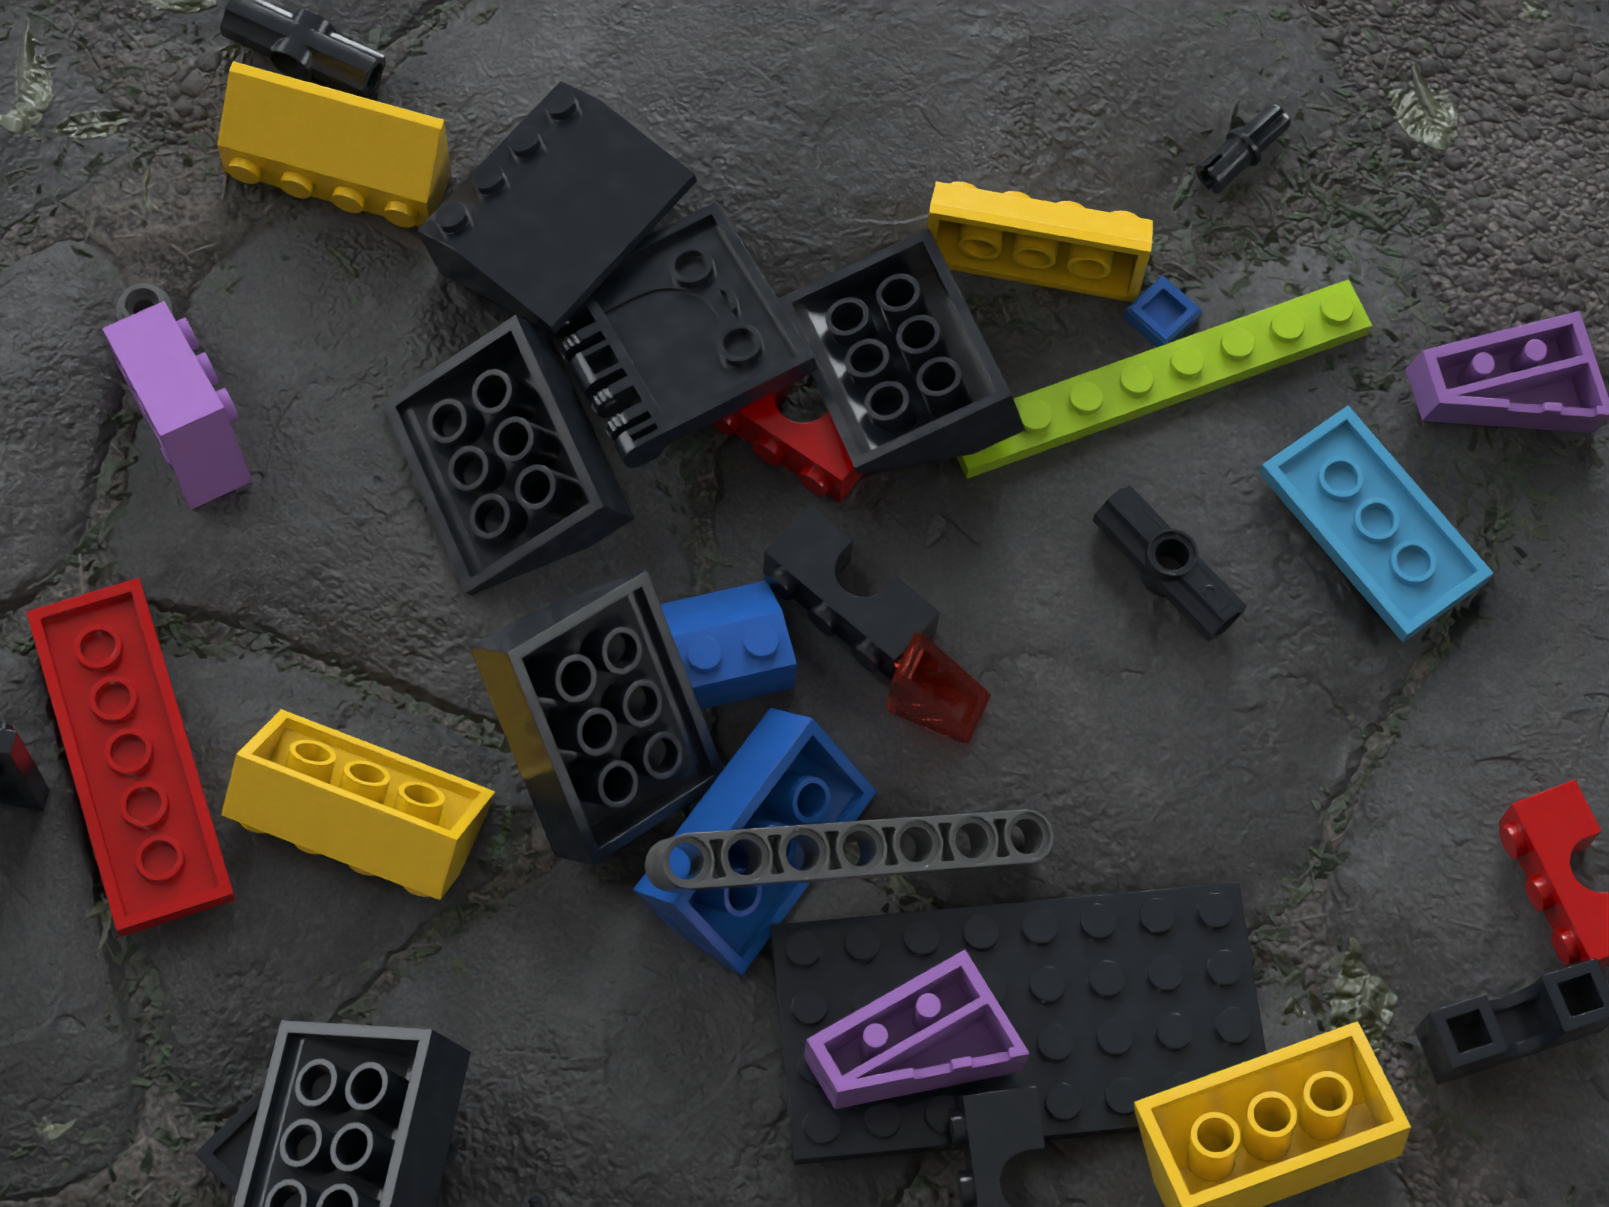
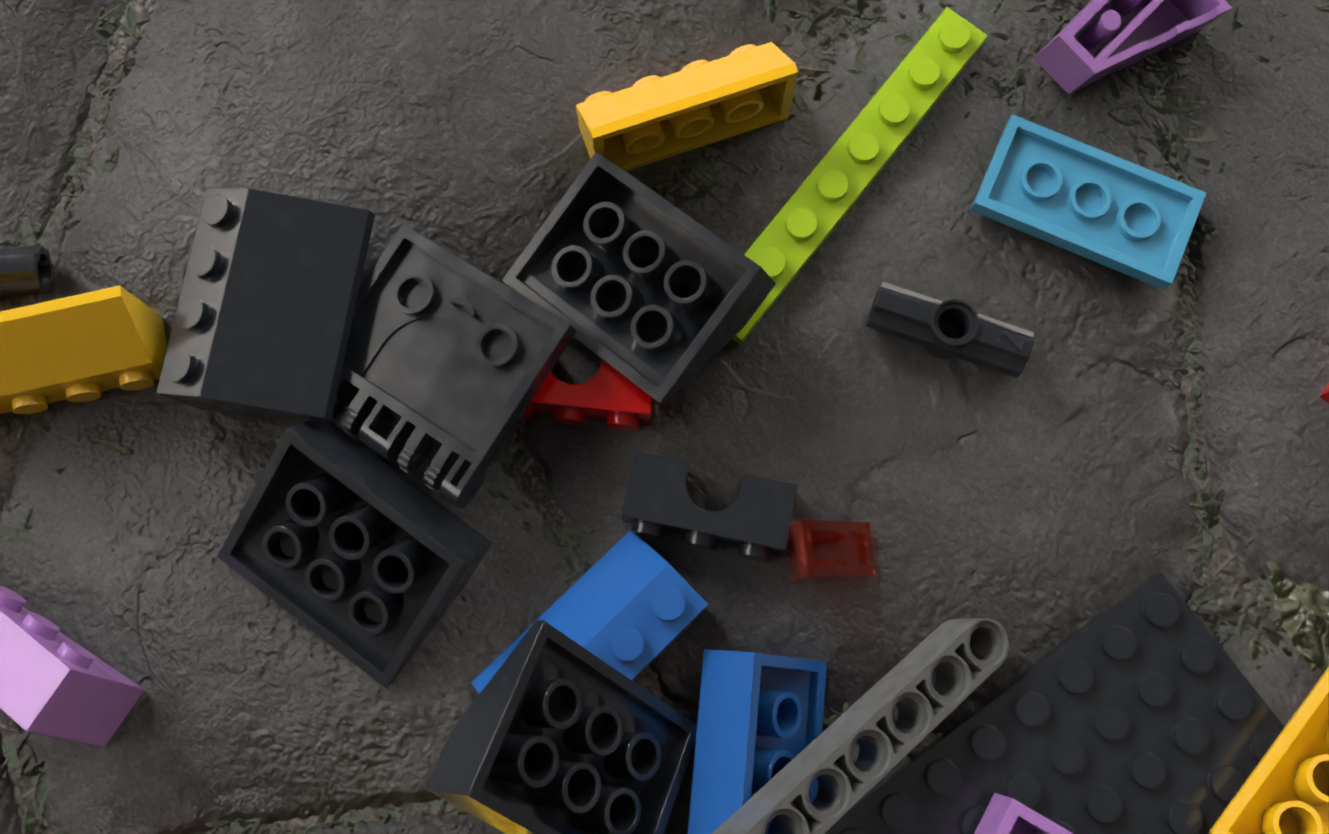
camera: 25 degrees left, 10 degrees up
blue tile [1123,275,1203,348] -> none

